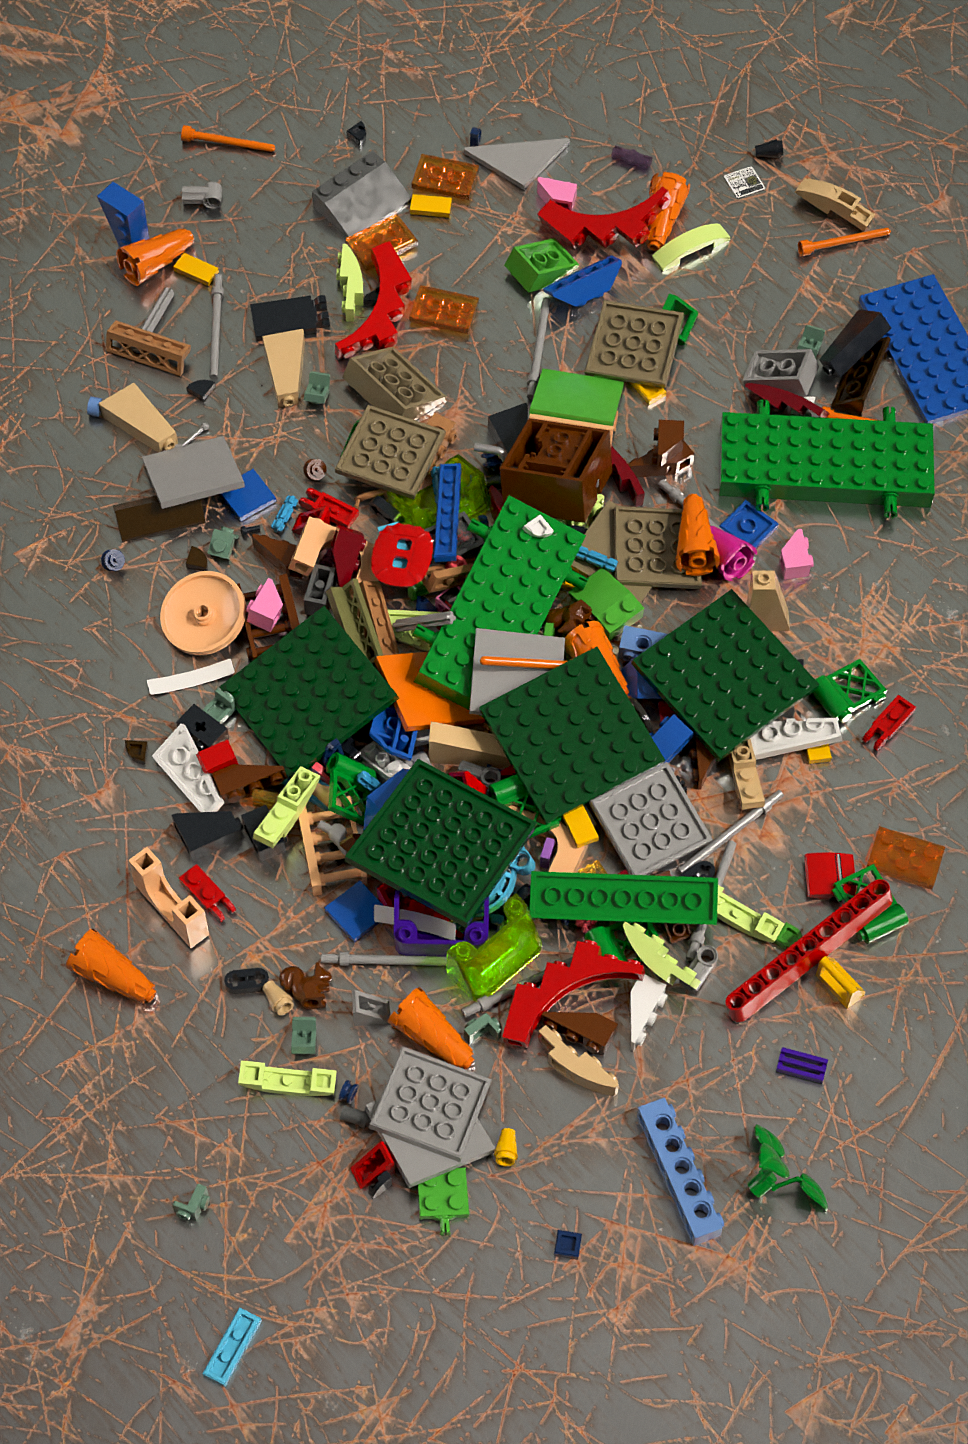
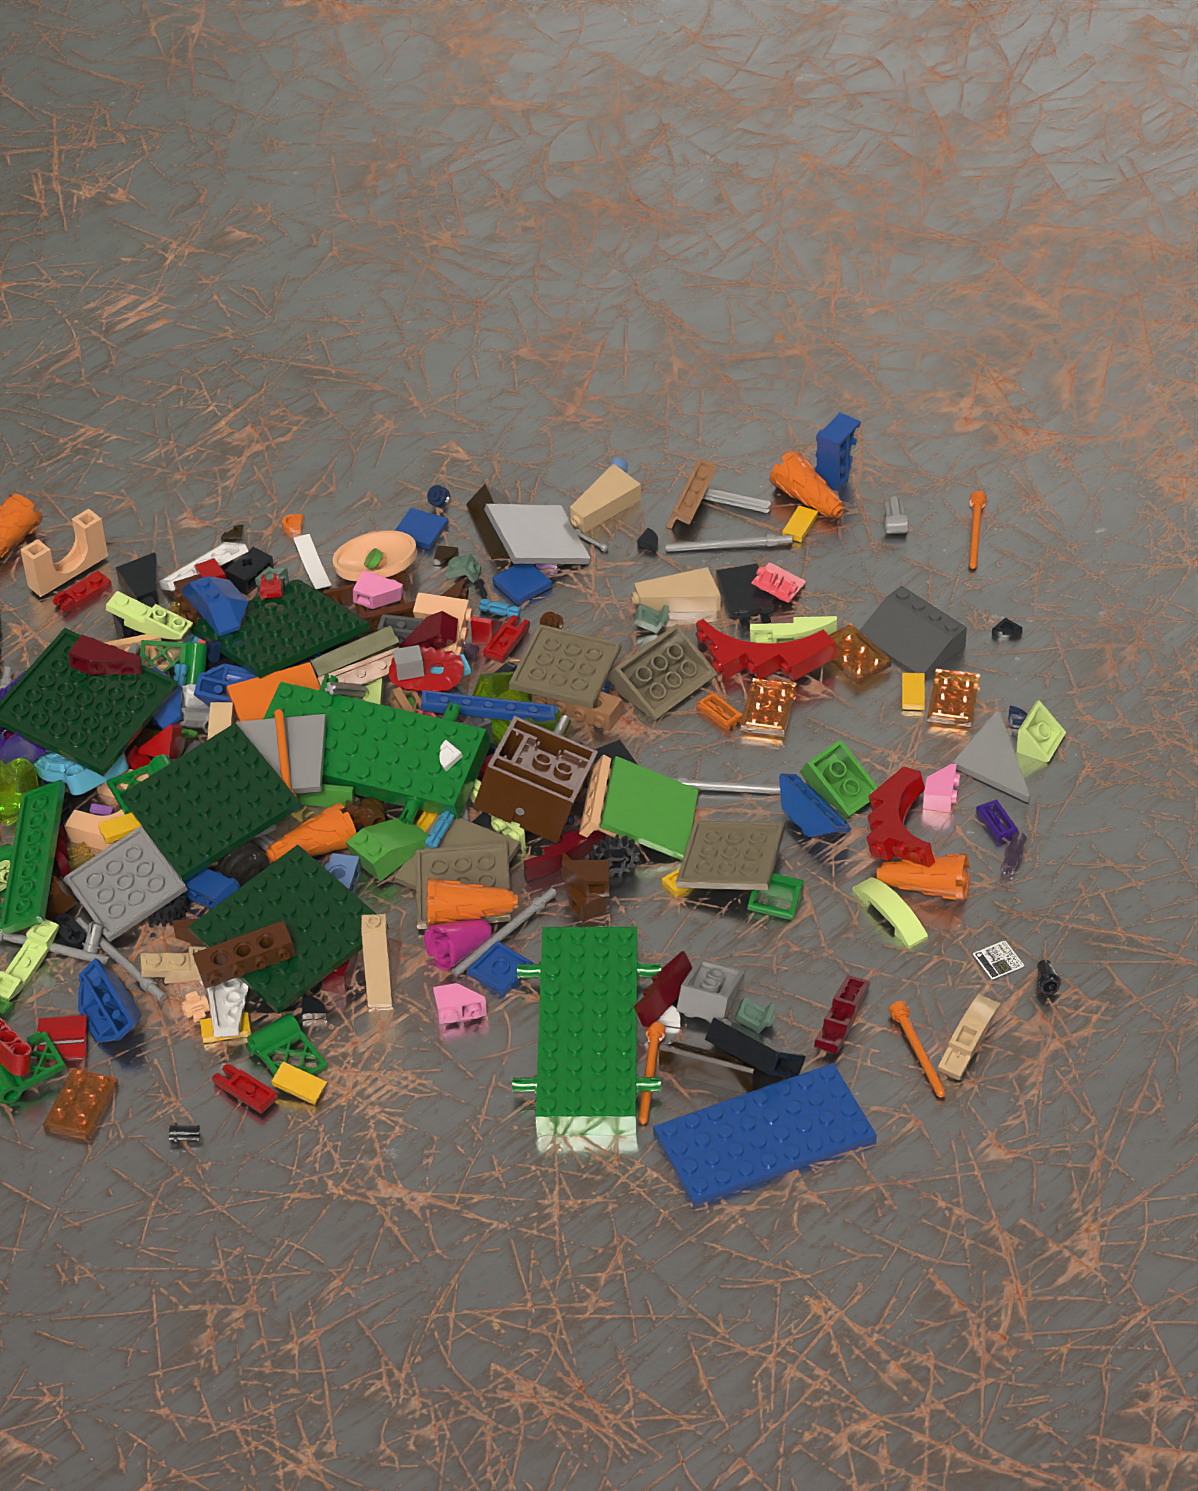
camera: 90 degrees right, 15 degrees down
none -> dark red slope [69,634,142,675]
none -> blue wedge [78,958,142,1043]
none -> light grey pin [82,922,104,953]
none -> black pin [169,1123,200,1143]
none -> light nougat gear [181,991,210,1023]
none -> blue wedge [182,576,249,637]
none -> reddish brown brick [192,920,296,989]
none -> red tile [259,573,284,599]
none -> yellow tile [271,1062,327,1105]
none -> orange tile [282,514,305,534]
none -> bright green tile [364,548,383,570]
none -> light grey panel [393,645,424,680]
none -> blue tile [394,508,449,550]
none -> black gear [589,835,640,877]
none -> orange tile [697,692,743,731]
none -> coral hinge [751,562,806,603]
none -> dark red slope [814,975,870,1054]
none -> dark purple tile [976,799,1019,842]
none -> yellowish green slope [1016,700,1066,762]

